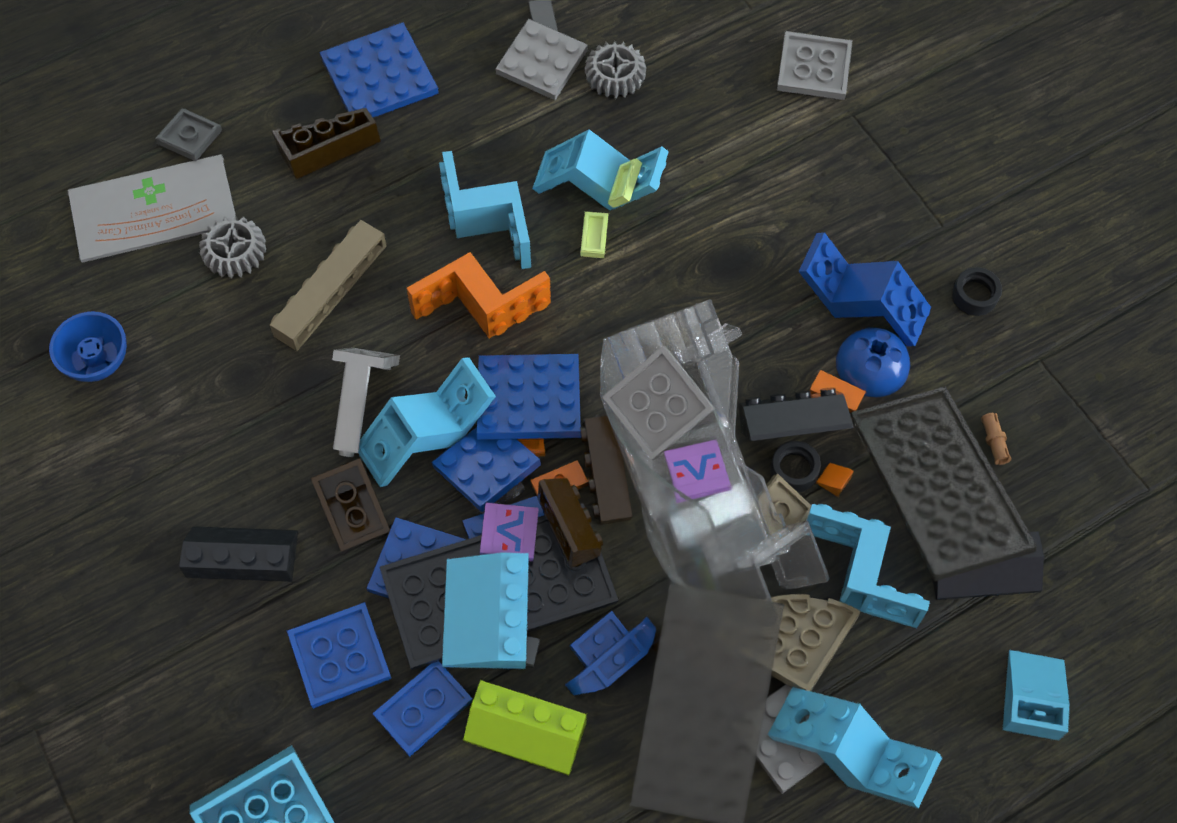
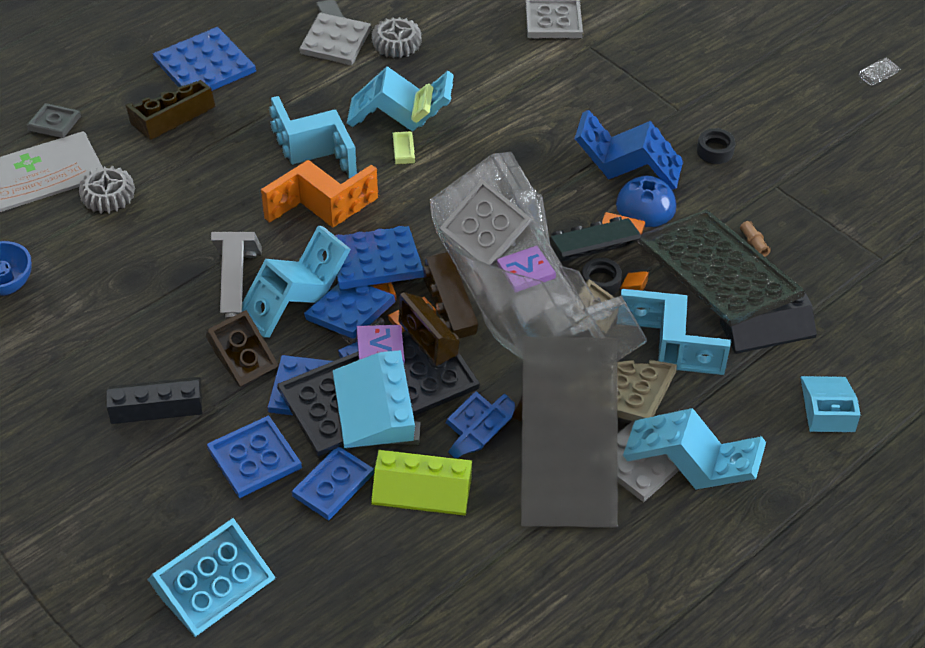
camera: 10 degrees left, 15 degrees down
dark tan brick [270,220,386,351] -> none

